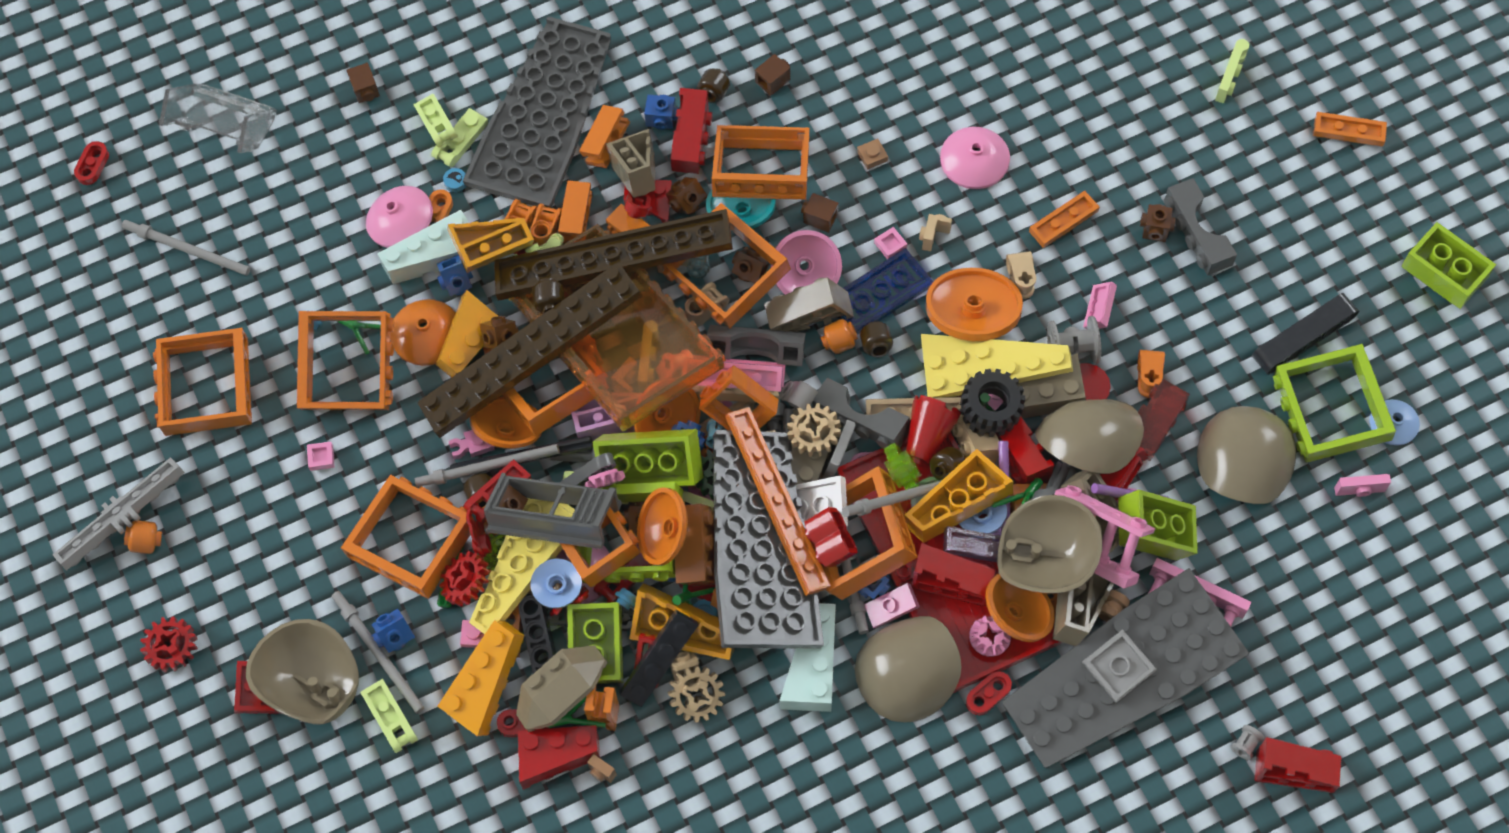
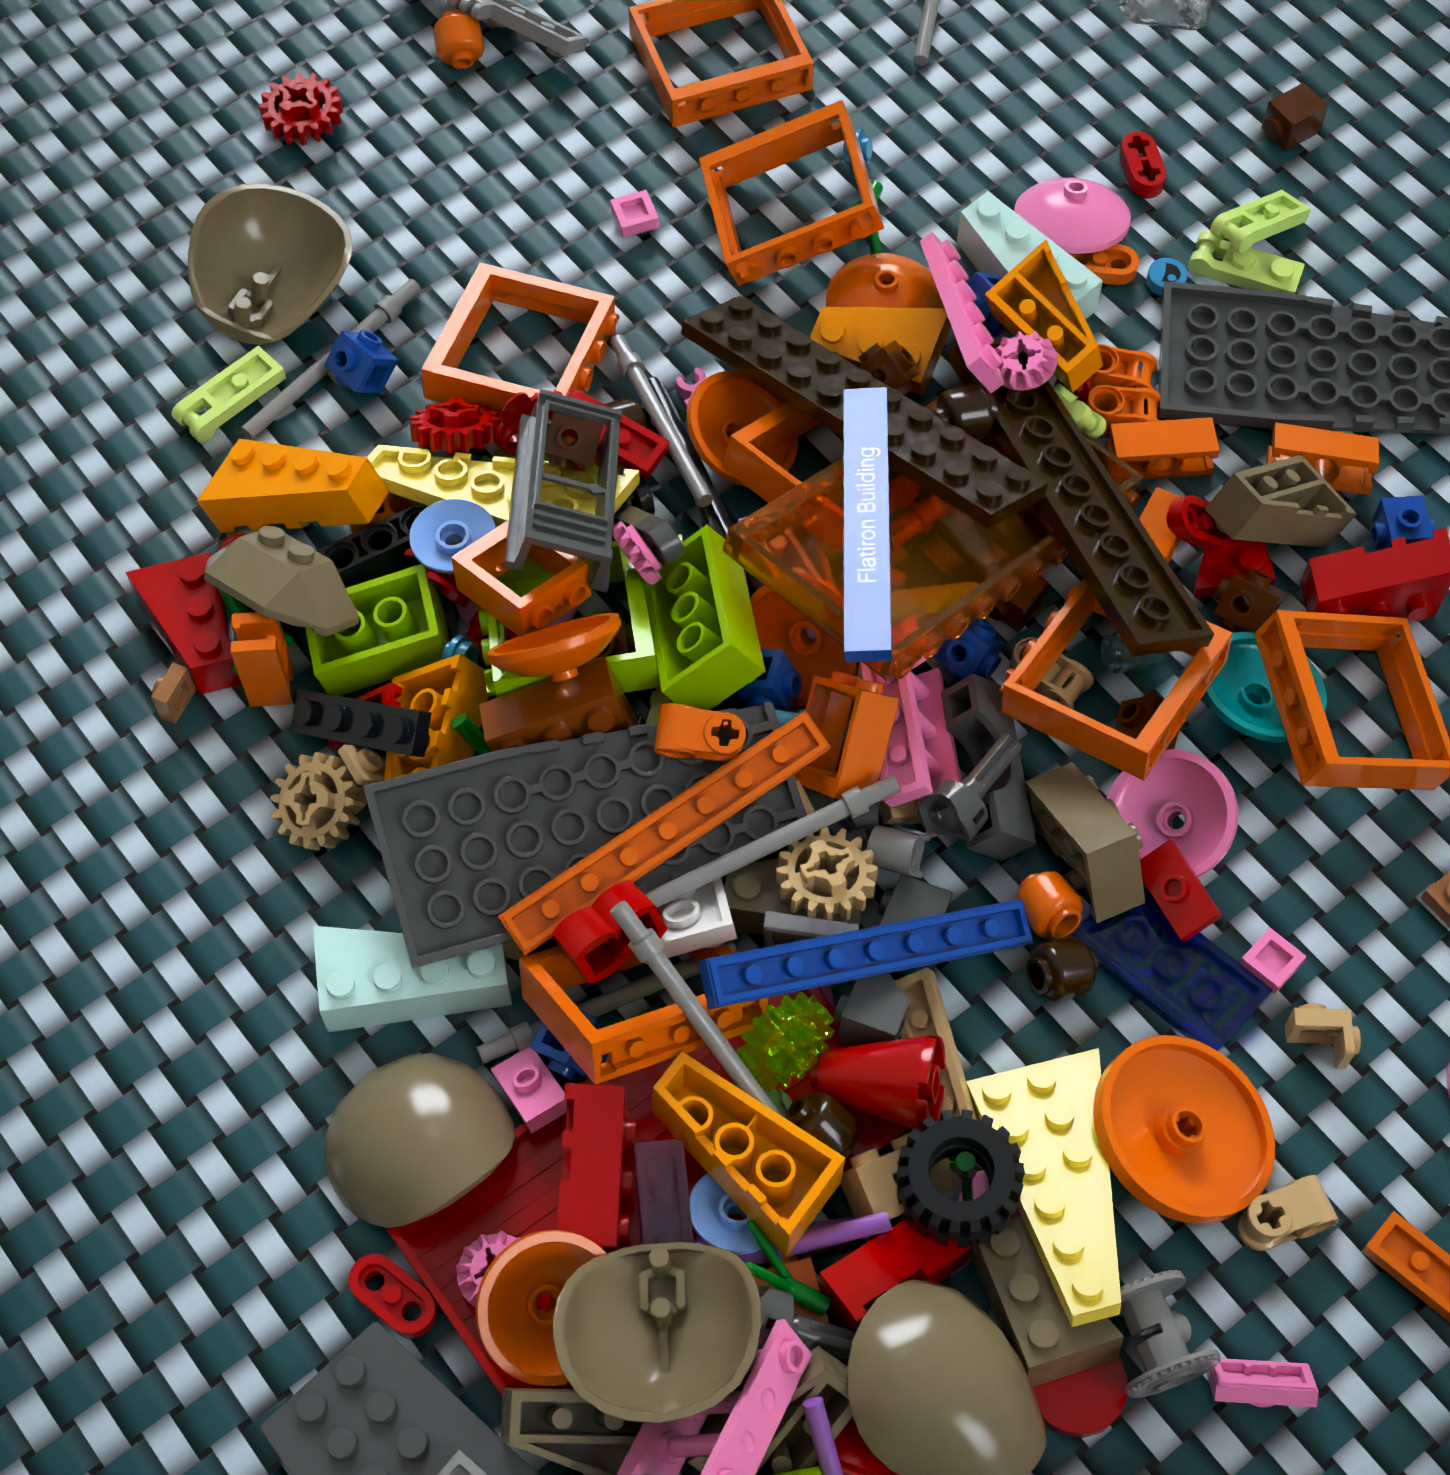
camera: 75 degrees right, 5 degrees down
reddish brown brick [801,193,839,233] -> none
none -> light grey bar [644,775,901,908]
none -> orange piece [654,703,746,762]
none -> blue tile [698,899,1034,1010]
none -> tile [844,387,892,662]
none -> dark grey piece [917,733,1022,843]
none -> bright pink plate [920,232,1005,393]
none -> bright pink gear [994,331,1057,391]
none -> red beam [1119,132,1166,199]
none -> red plate [1140,839,1223,942]

